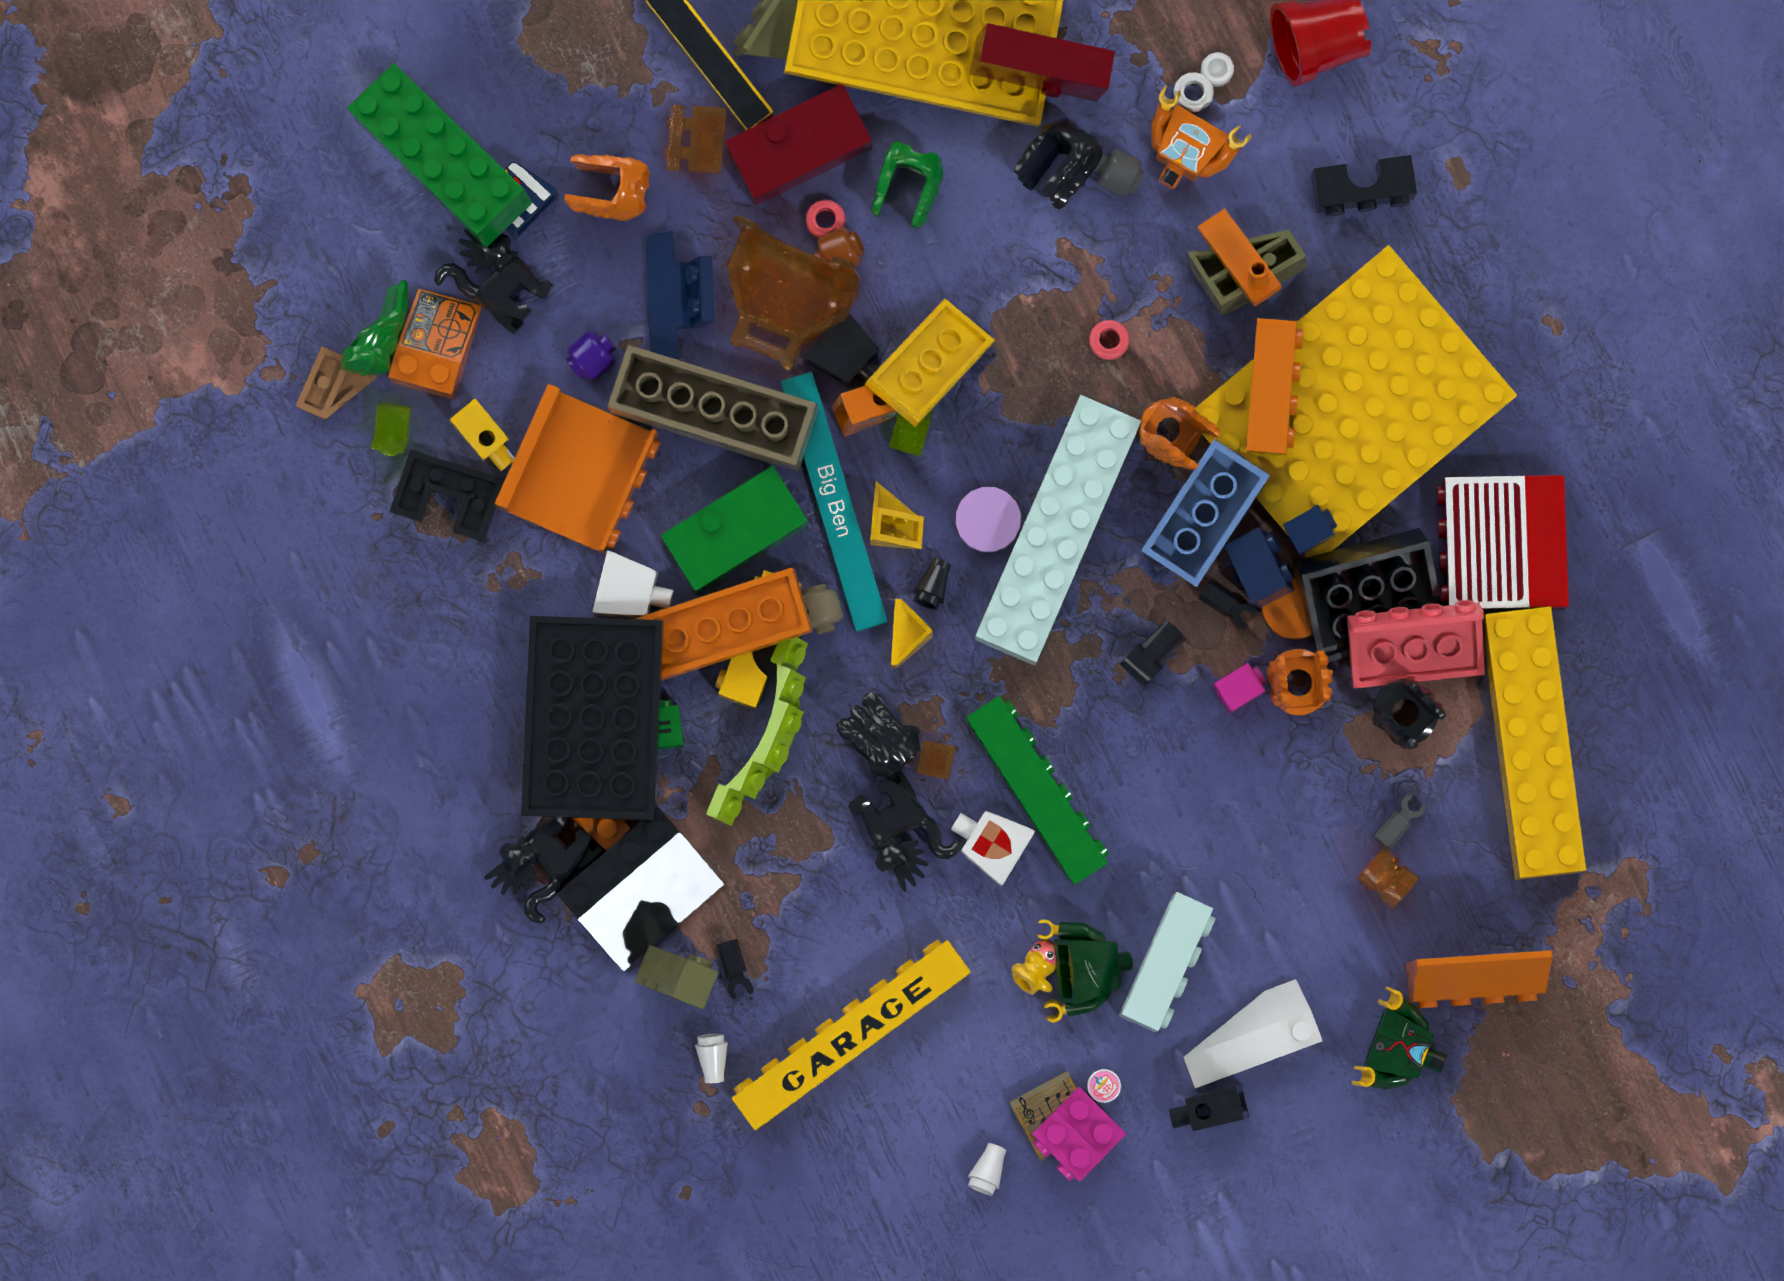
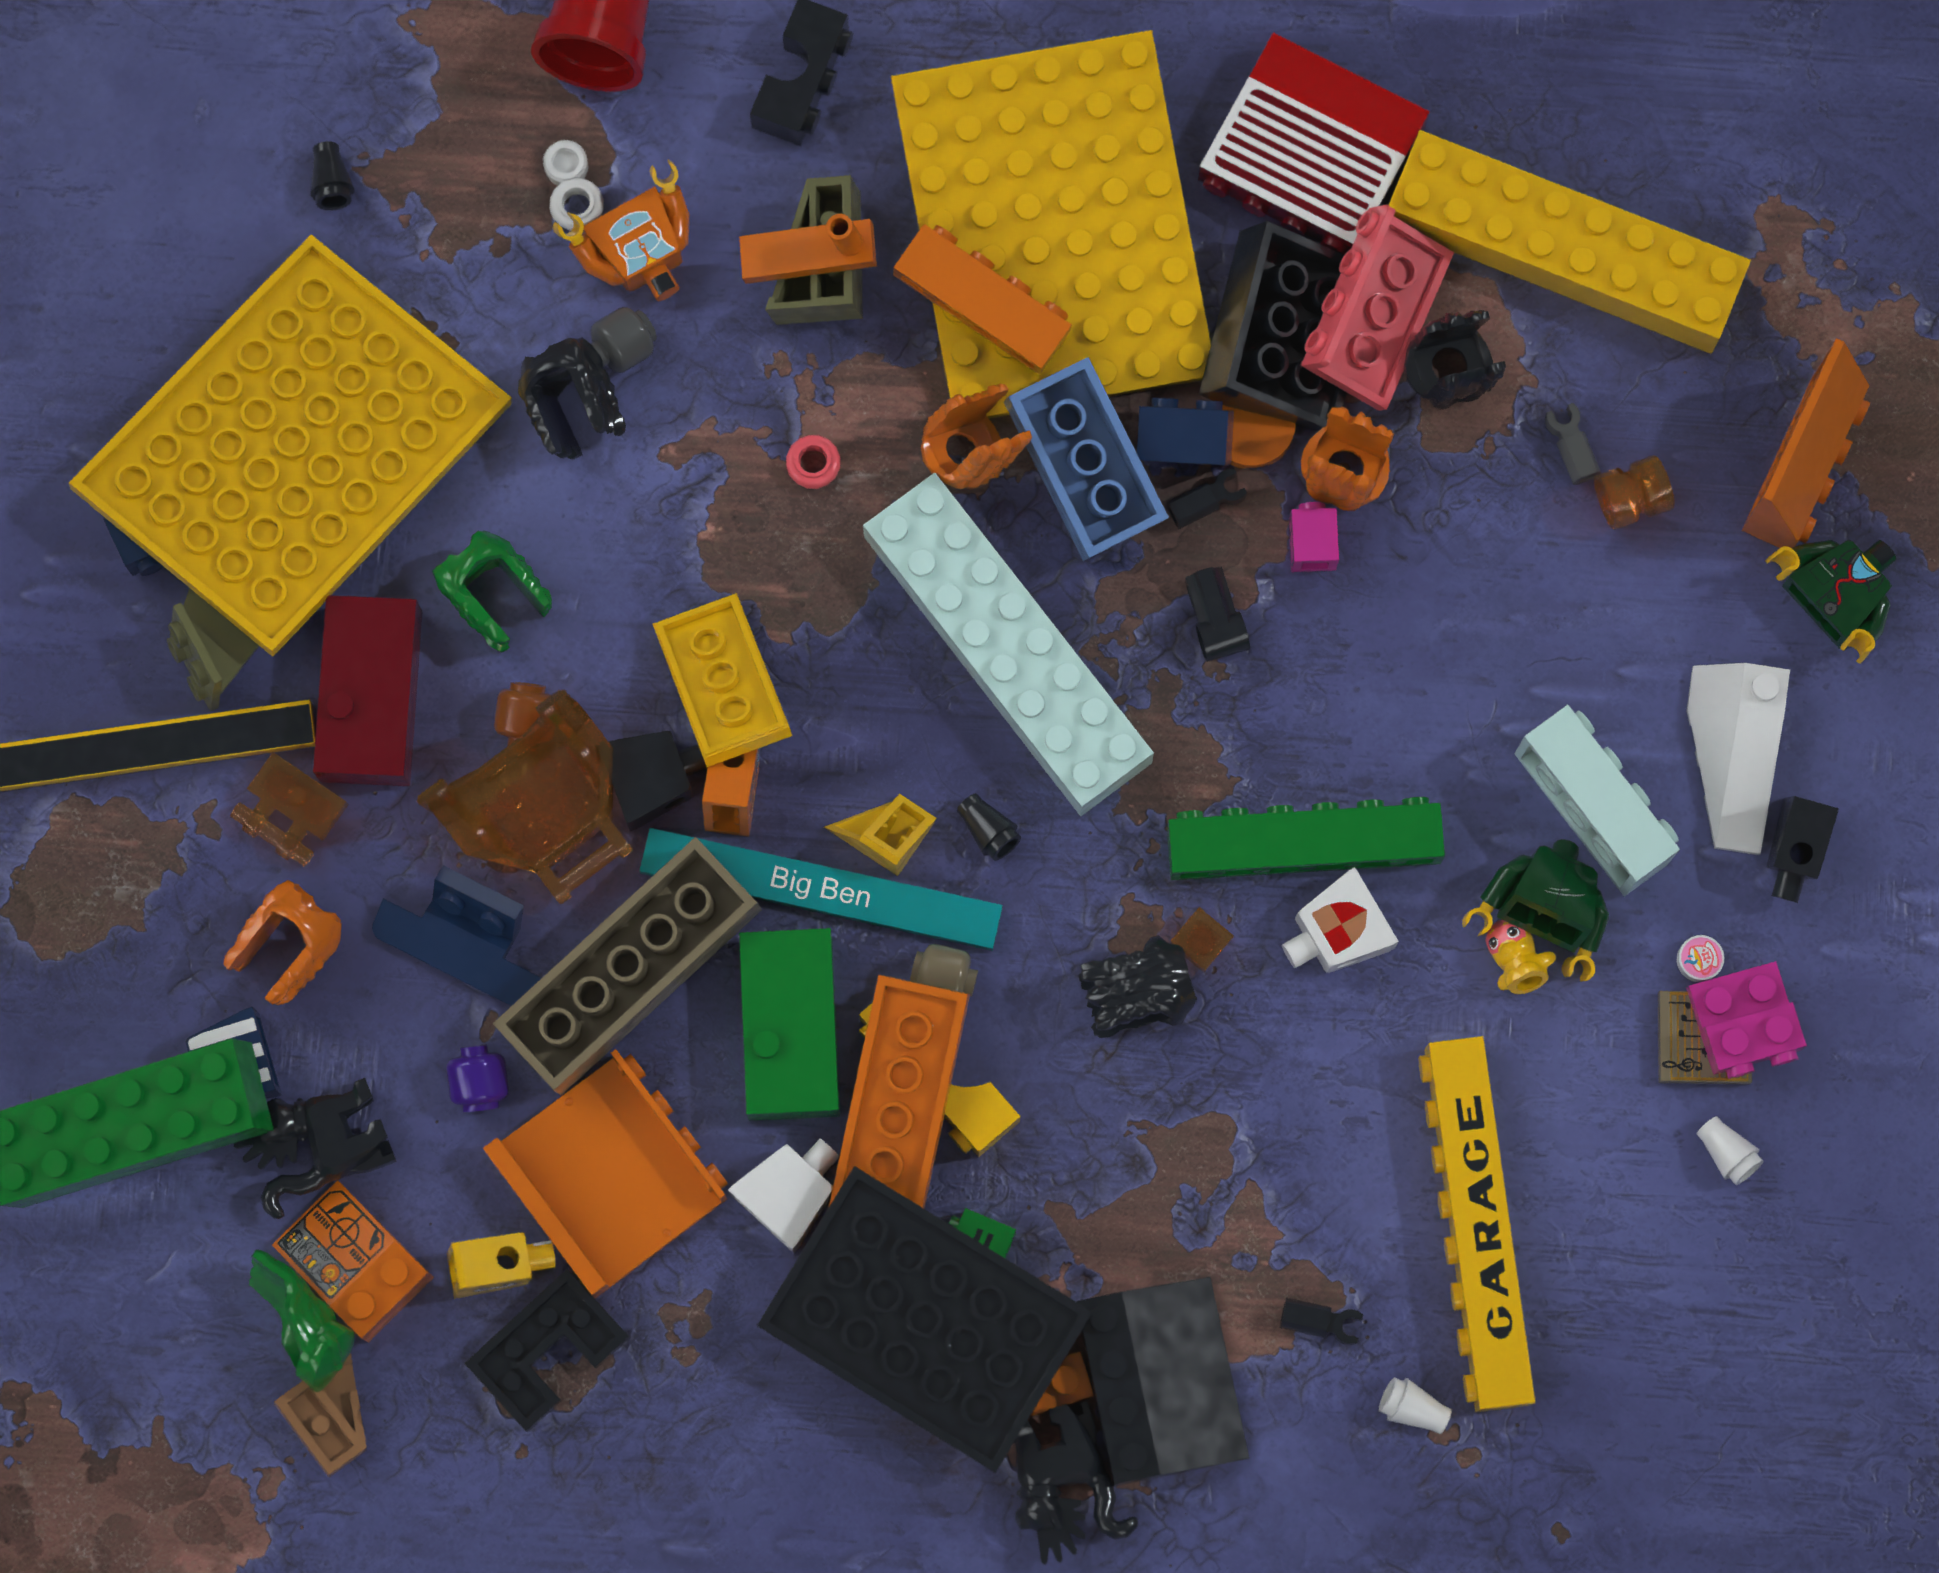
camera: 60 degrees left, 5 degrees down
clear neon green bracket [371,402,412,456] -> none
olive wedge [634,945,719,1009] -> none
lime piece [706,637,808,826] -> none
coral piece [805,199,846,238] -> none
black animal [848,771,961,892] -> none
clear neon green bracket [889,409,934,457] -> none
yellow slope [891,599,933,668] -> none
lavender tile [956,487,1021,553] -> none
dark red brick [970,23,1115,102] -> none
dark blue brick [1283,505,1337,556] -> none

